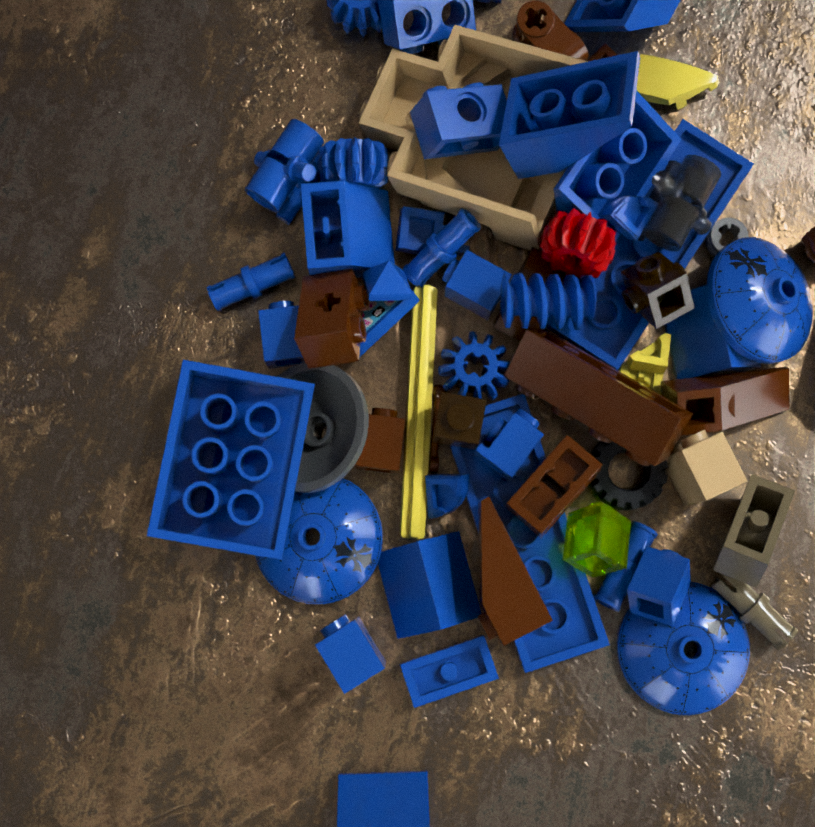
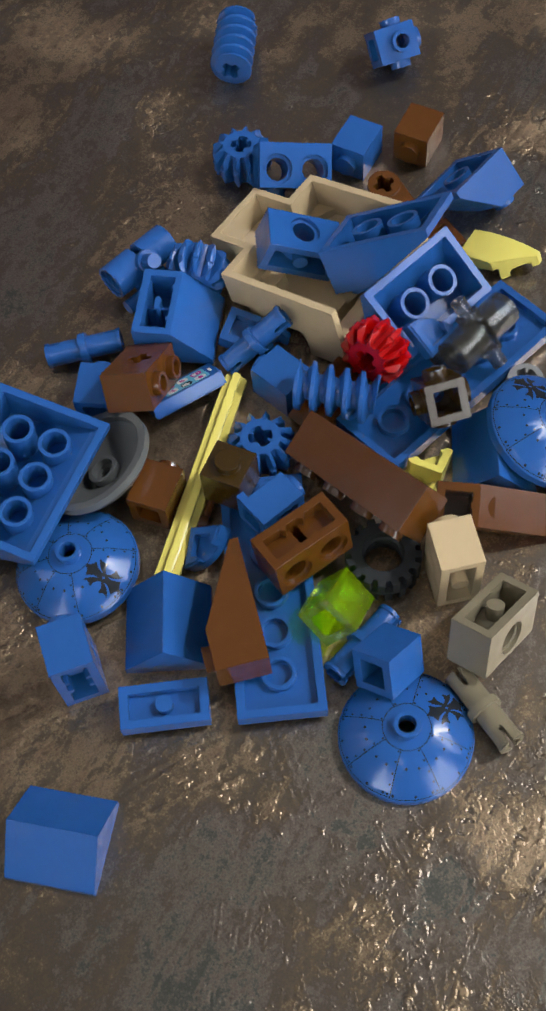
camera: 20 degrees right, 20 degrees down
blue slope [362,260,412,301] -> none

